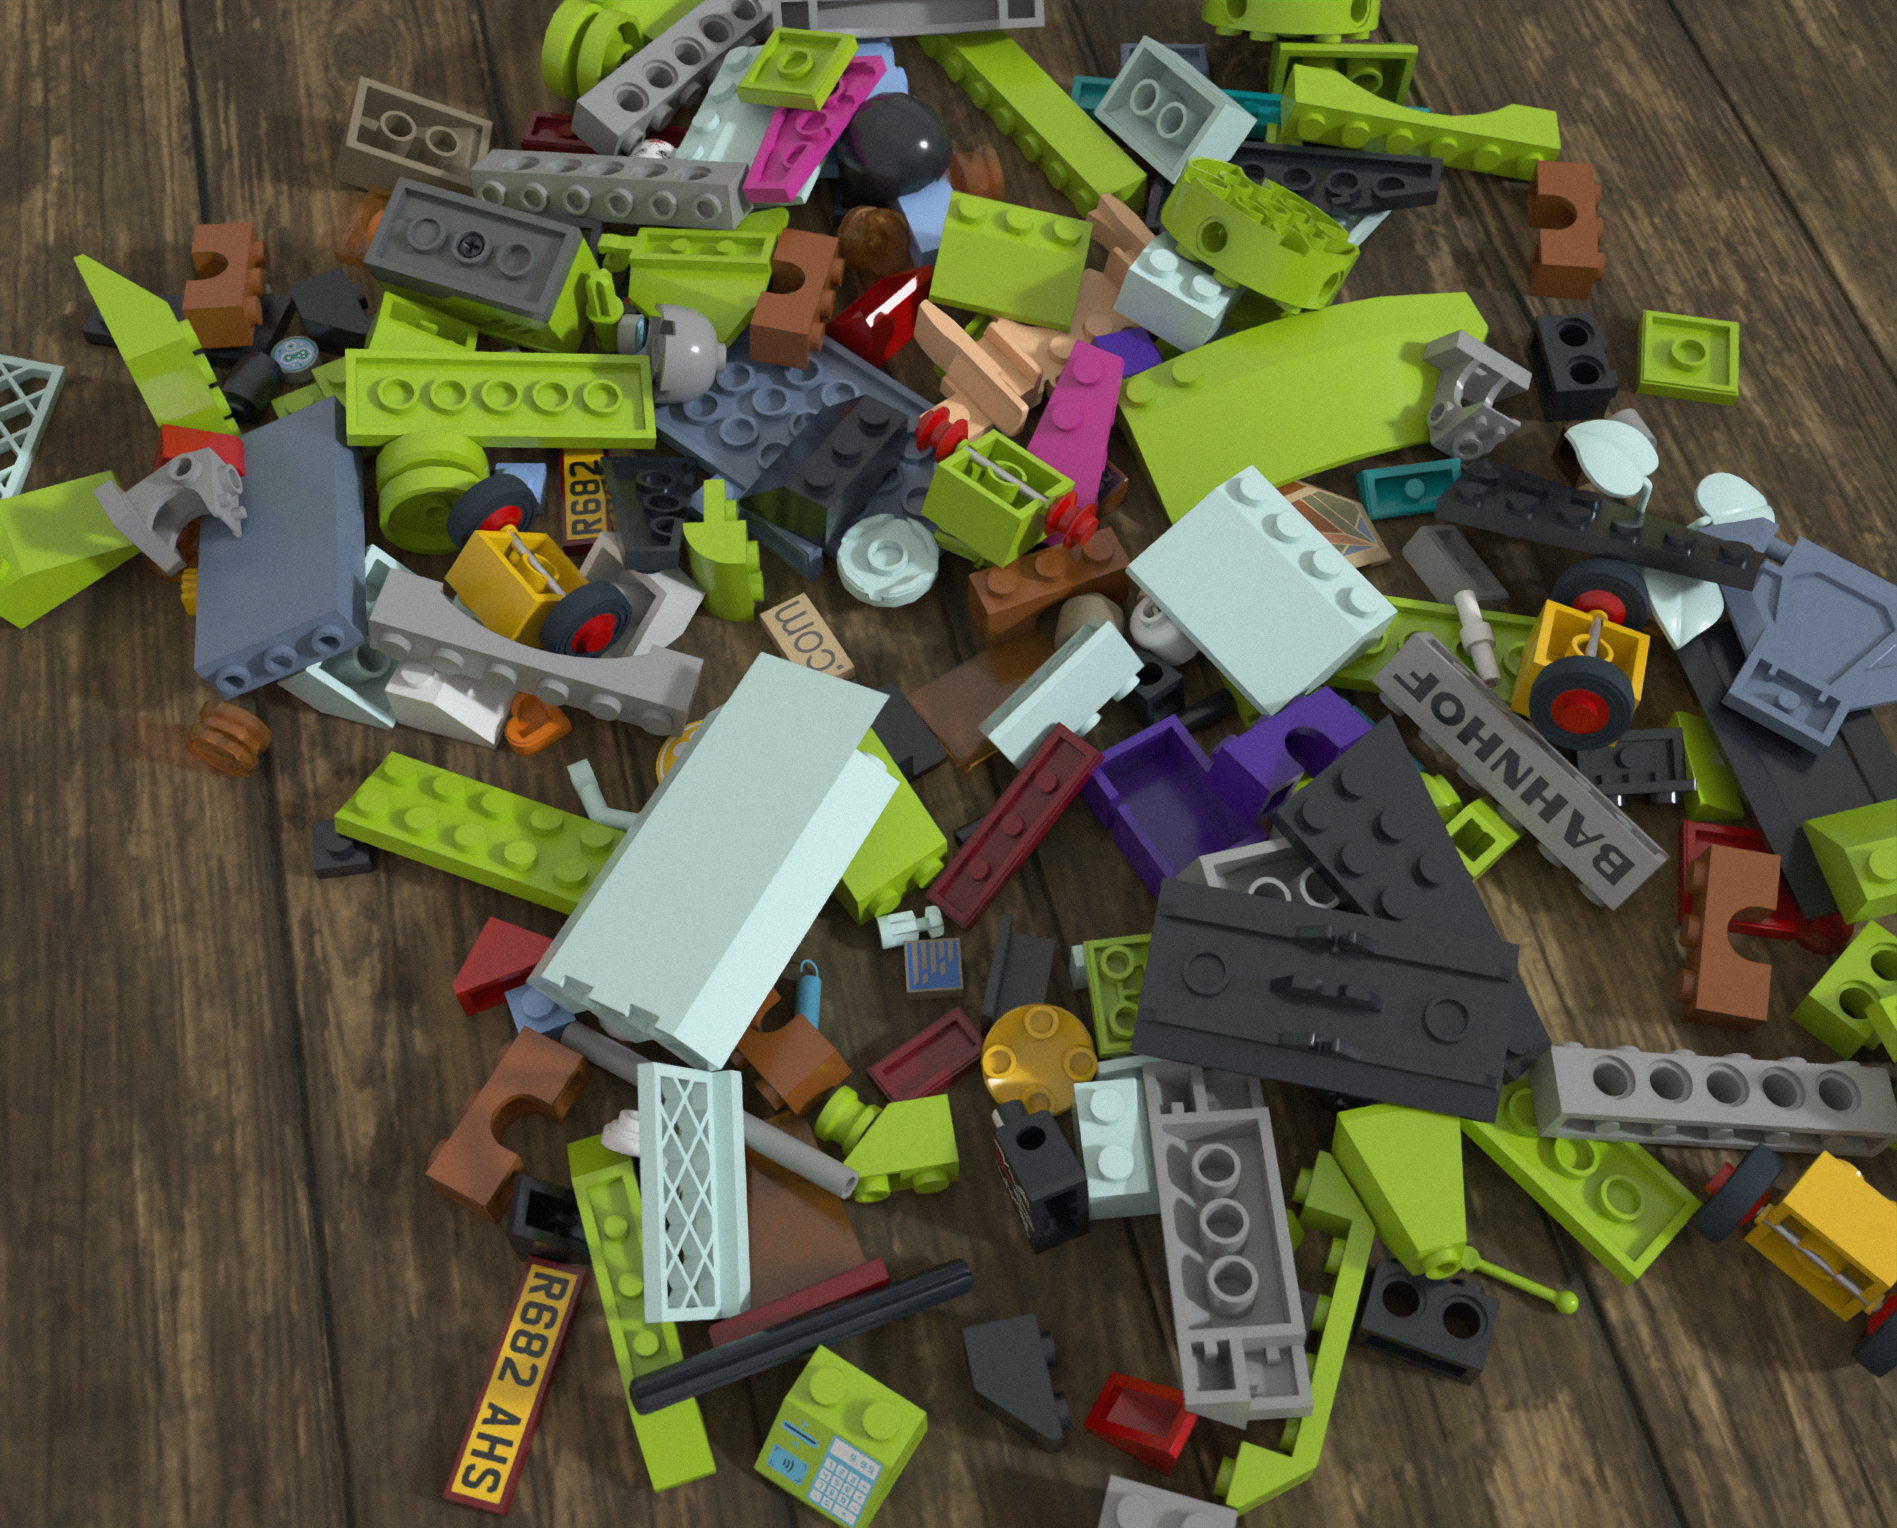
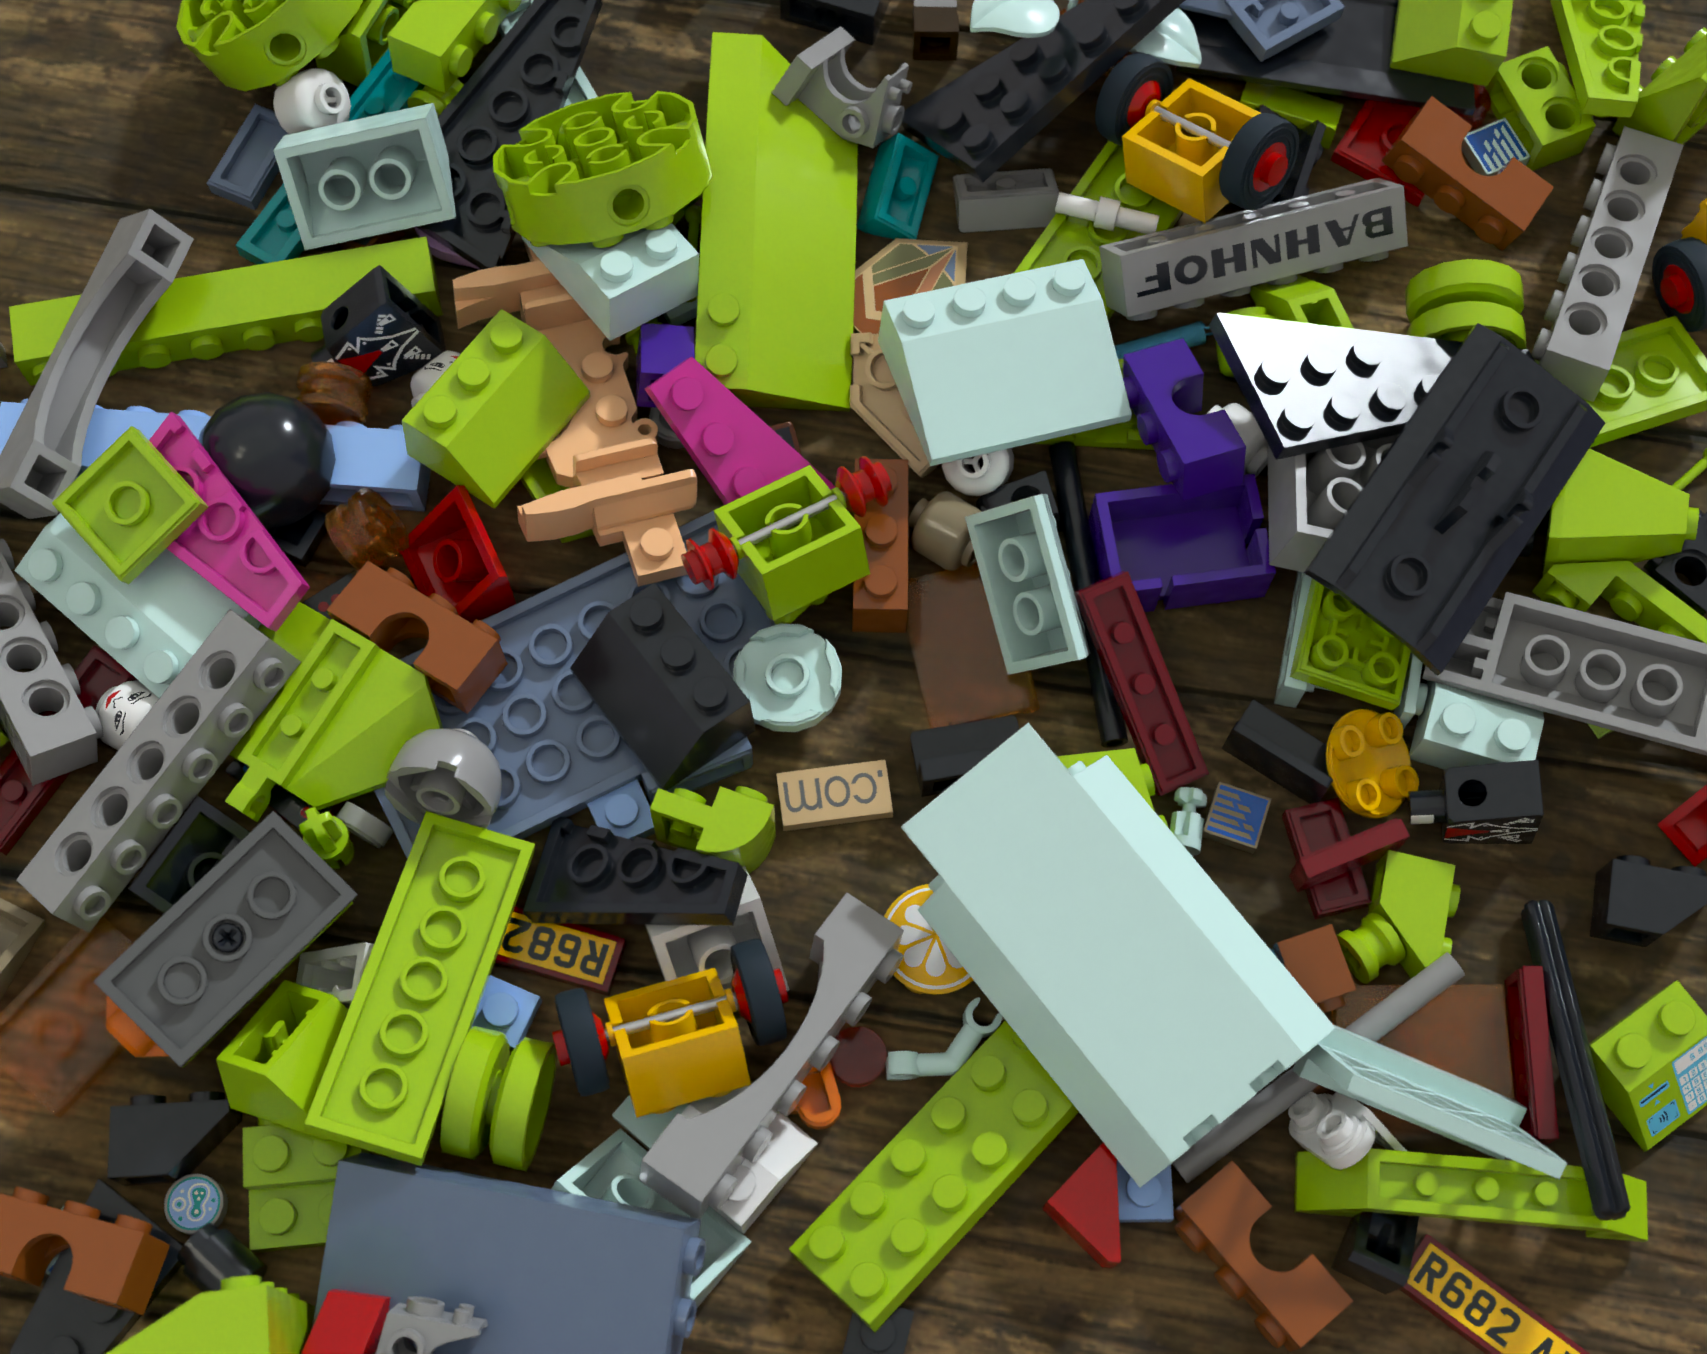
camera: 70 degrees left, 10 degrees up
none -> white head [273,68,351,134]
none -> black torso [311,265,446,387]
none -> clear red tile [830,1026,887,1087]
none -> dark red tile [1289,818,1410,893]
none -> lime wheel [1405,259,1526,349]
none -> tile [1461,118,1530,176]

